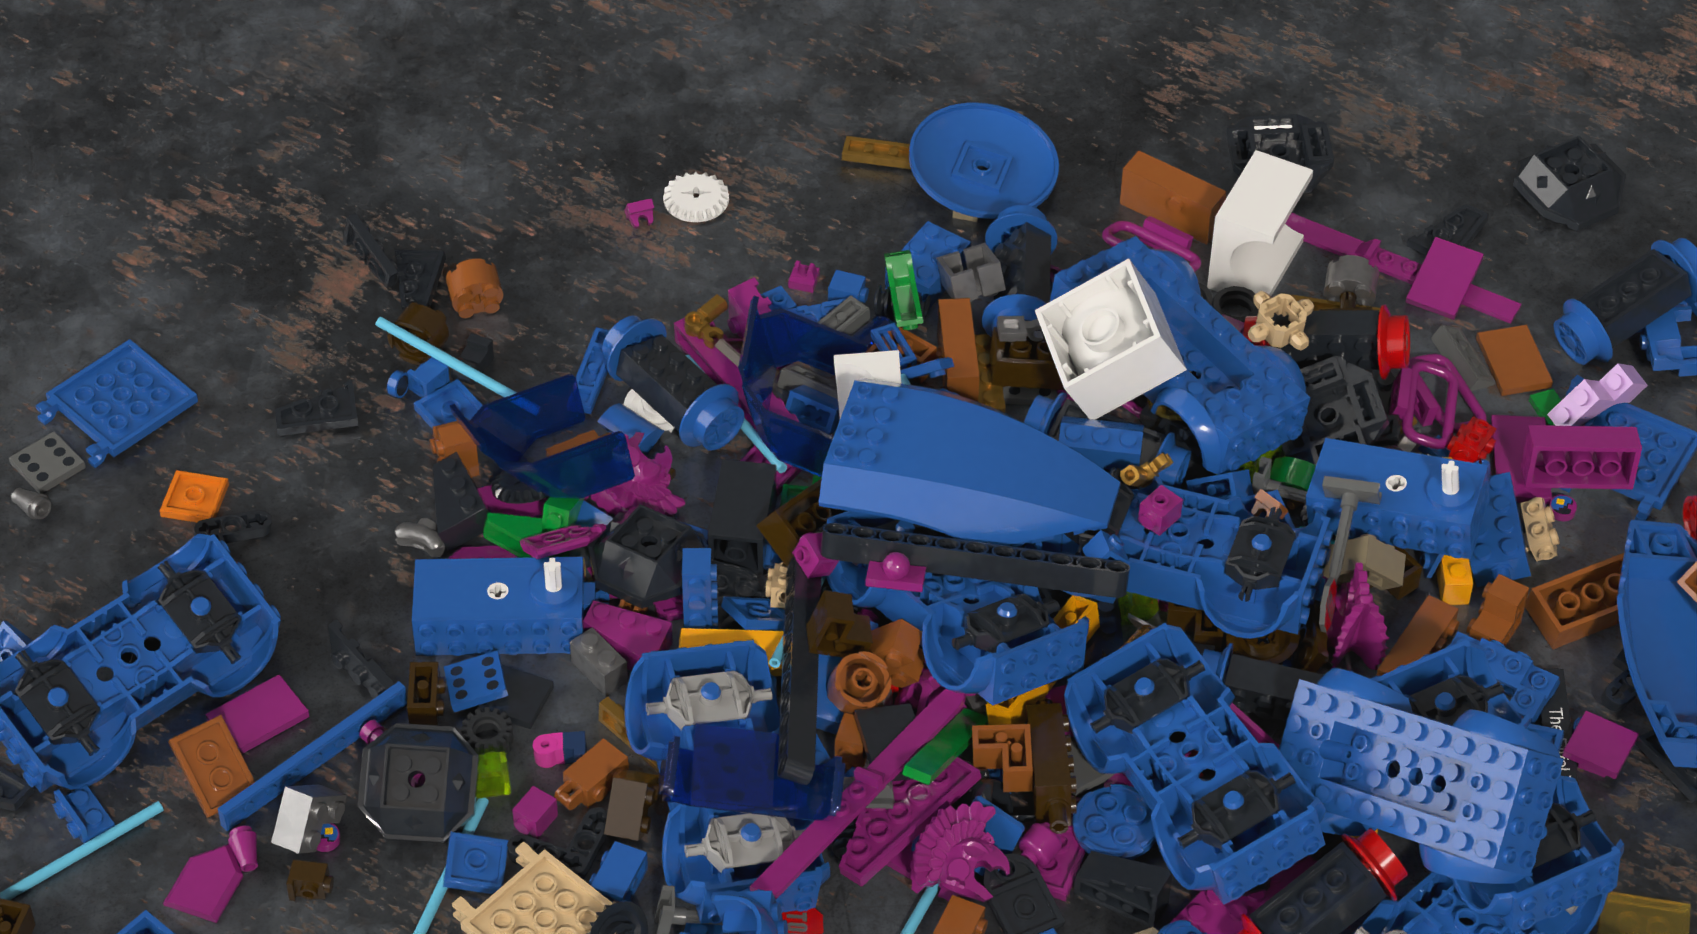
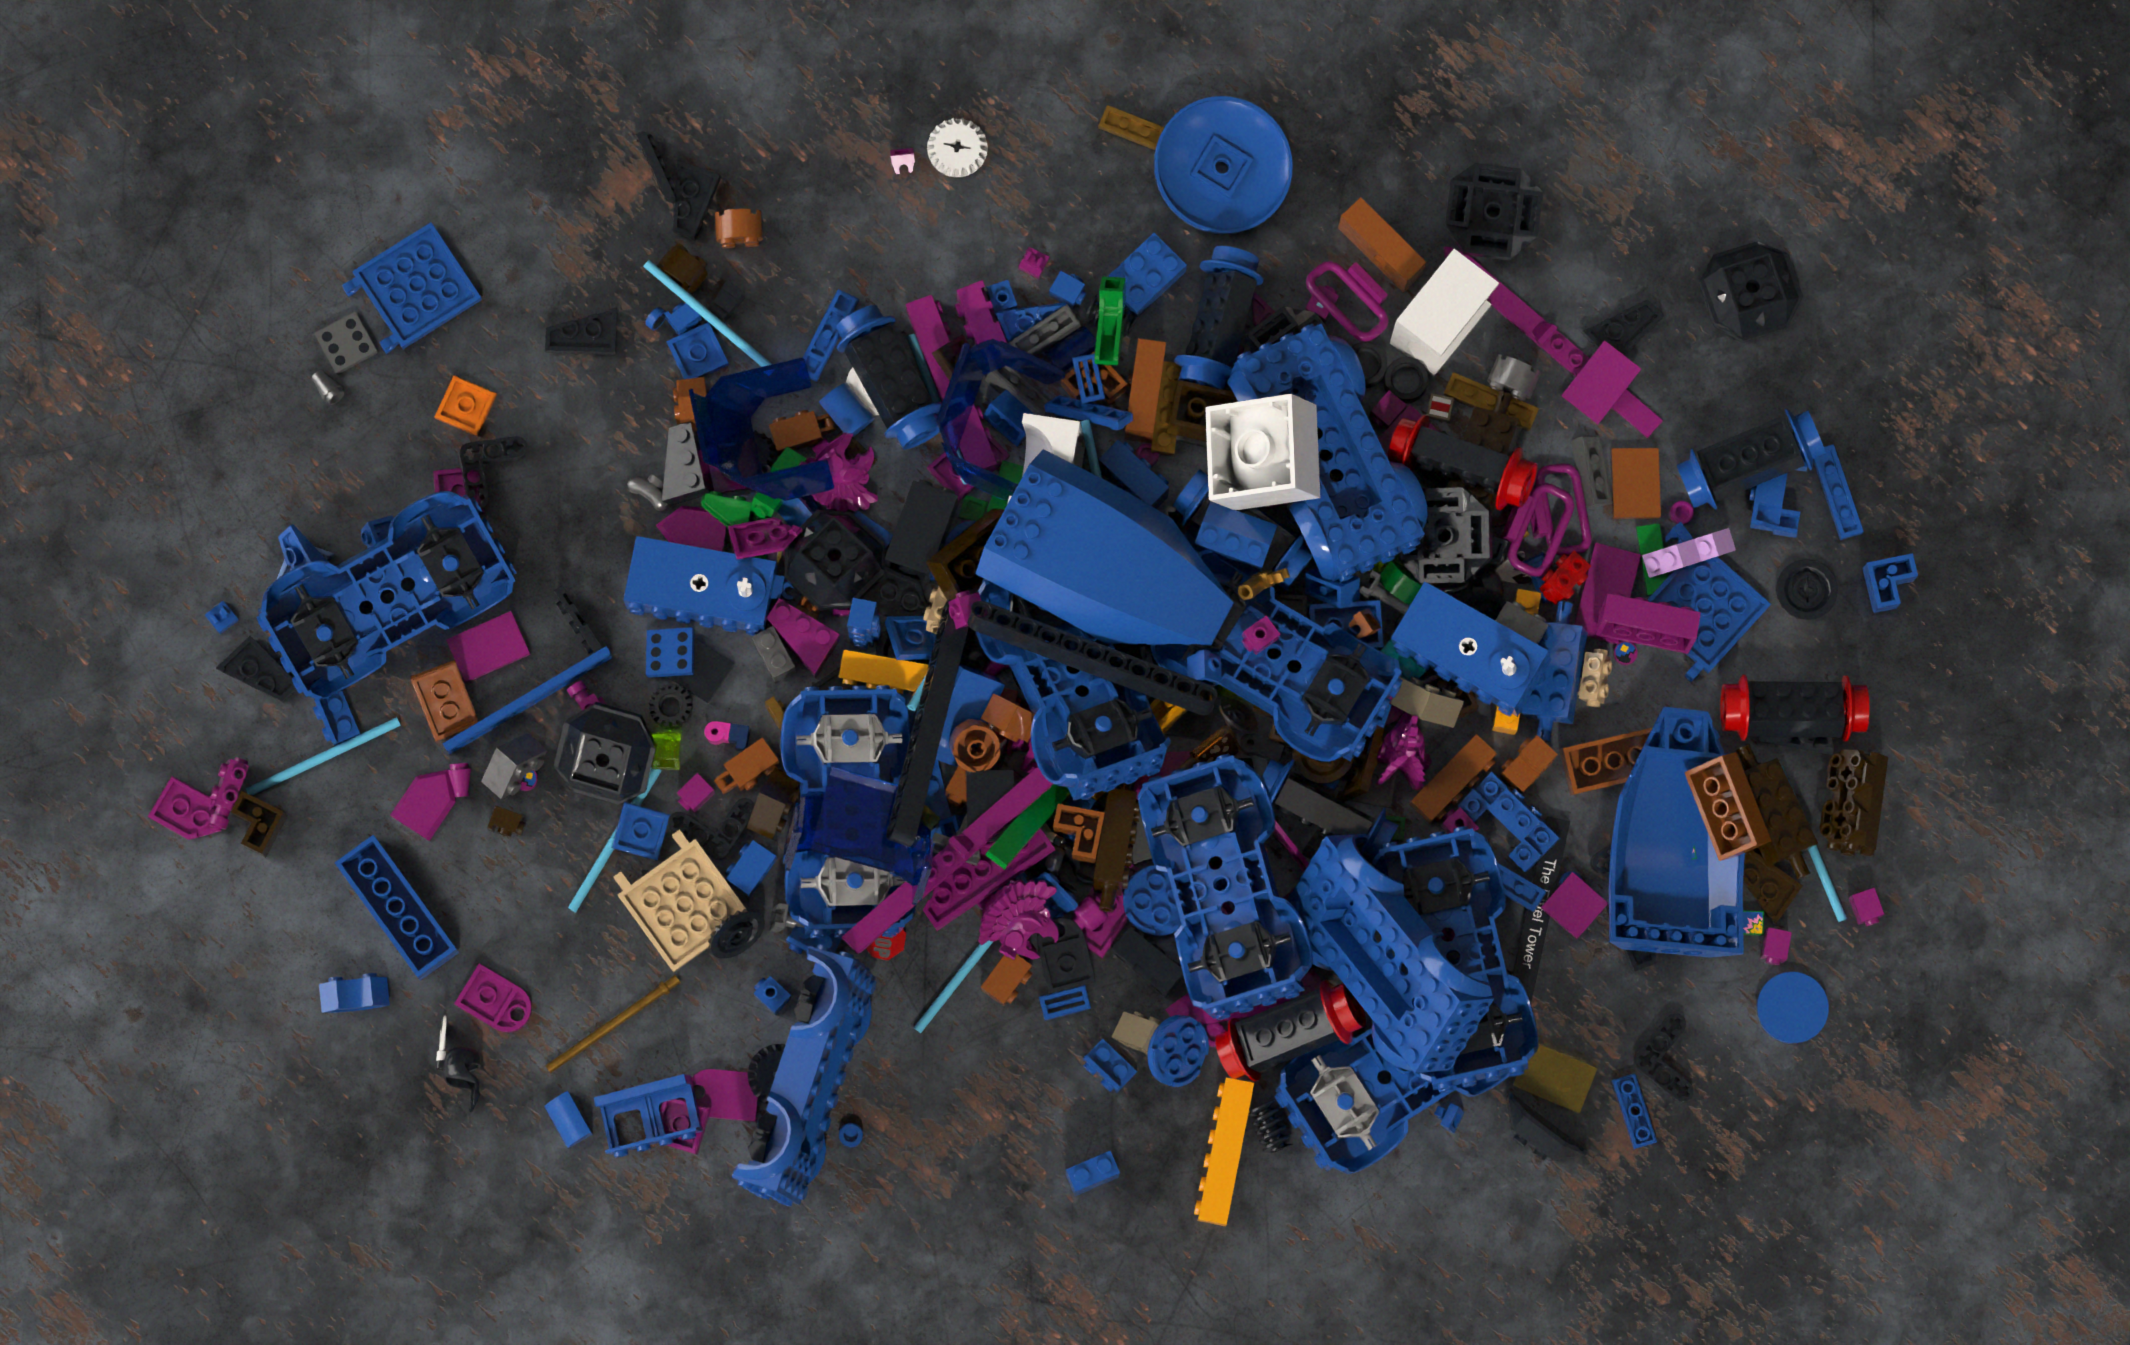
camera: 10 degrees right, 30 degrees up
dark brown brick [407,662,446,726] -> none
pearl gold bar [685,294,728,349] -> none
dark brown brick [806,590,873,658] -> none
magenta tile [866,552,926,592] -> none
flat silver piece [936,243,1006,303] -> none
flat silver plate [997,316,1043,342] -> none
tan piece [1248,291,1314,350] -> none
dark grey piece [1319,476,1382,632] -> none
none -> magenta tile [1669,501,1694,525]

